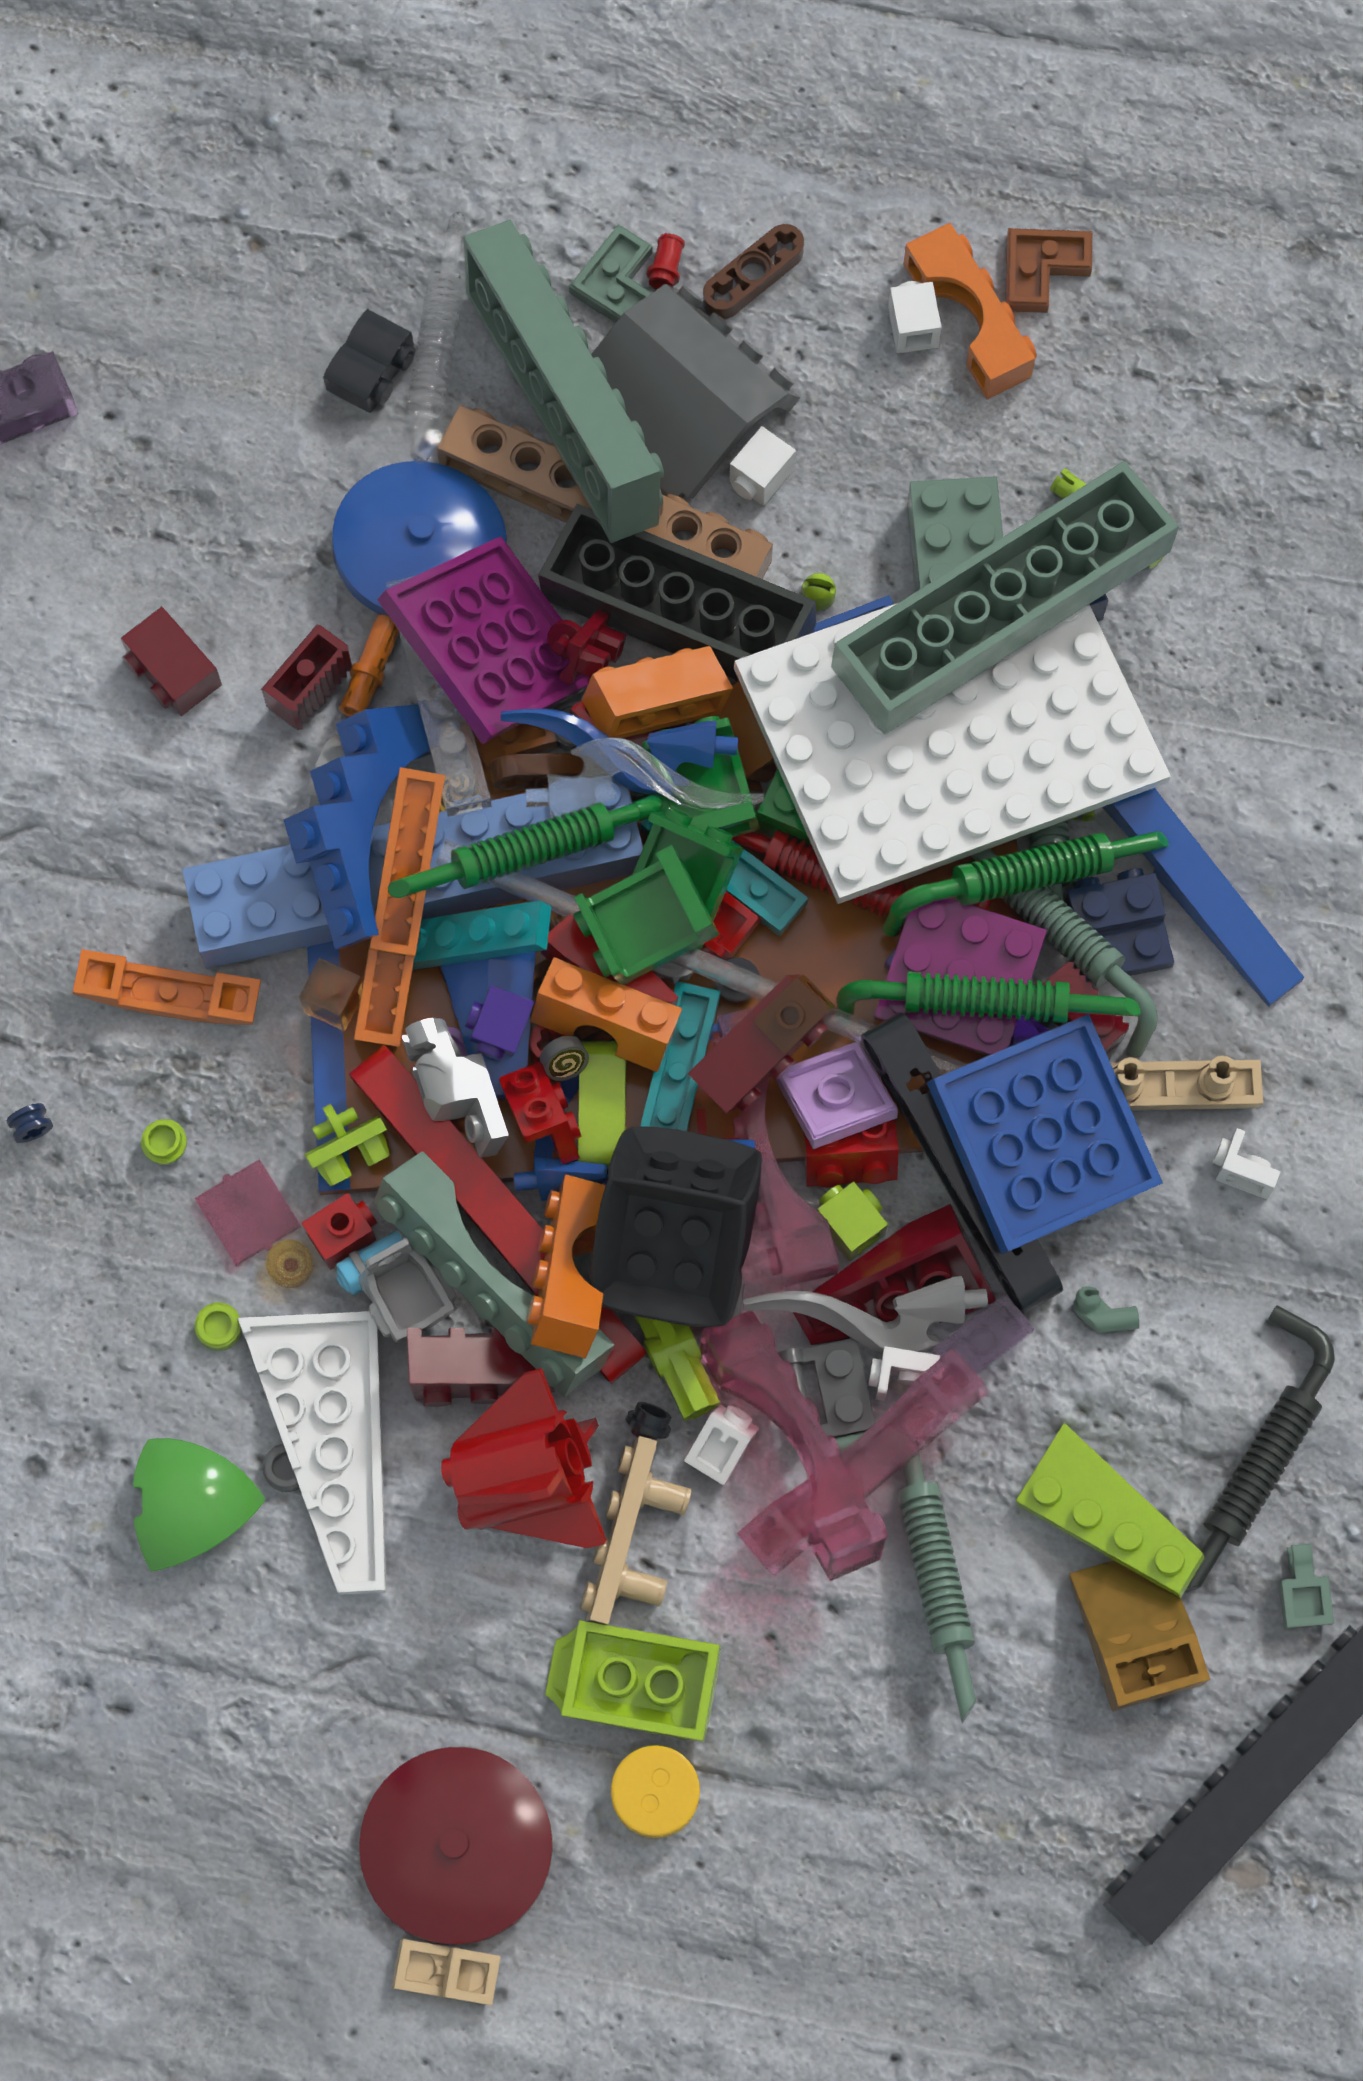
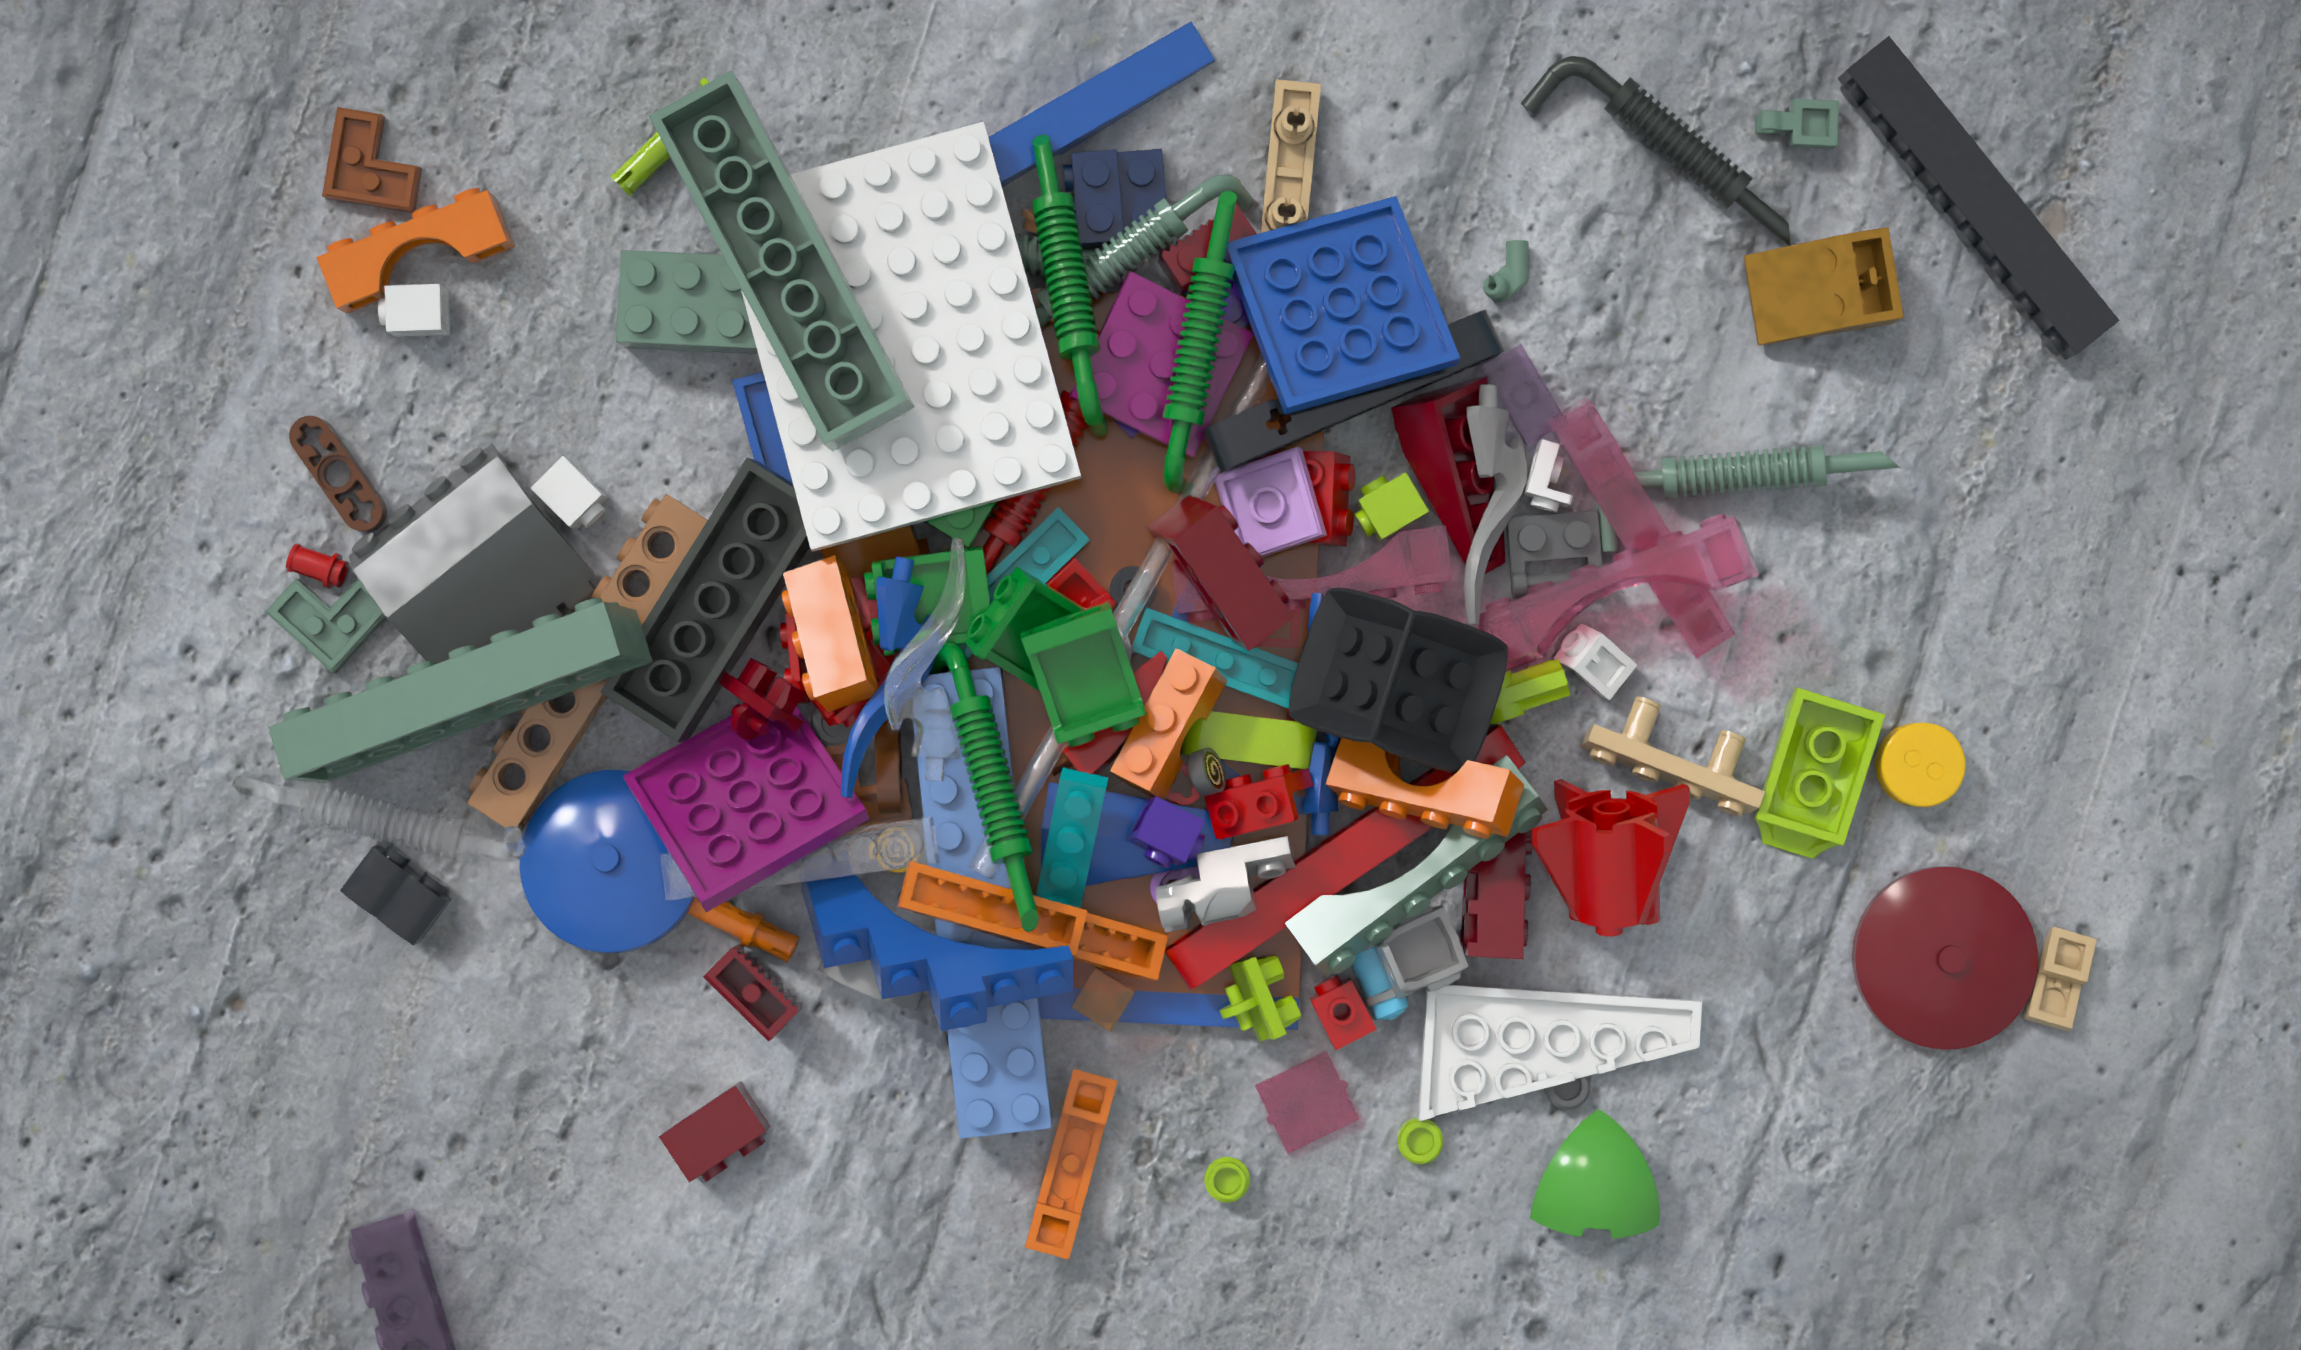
camera: 85 degrees left, 15 degrees up
dark blue bush [6,1103,53,1143] -> none
clear yellow tile [266,1240,314,1288] -> none
black plate [625,1402,671,1441] -> none
reddish brown bracket [754,975,836,1053] -> none
lime hinge [801,573,836,611] -> none
lime wing [1016,1423,1205,1598] -> none
white bracket [1213,1128,1281,1200] -> none

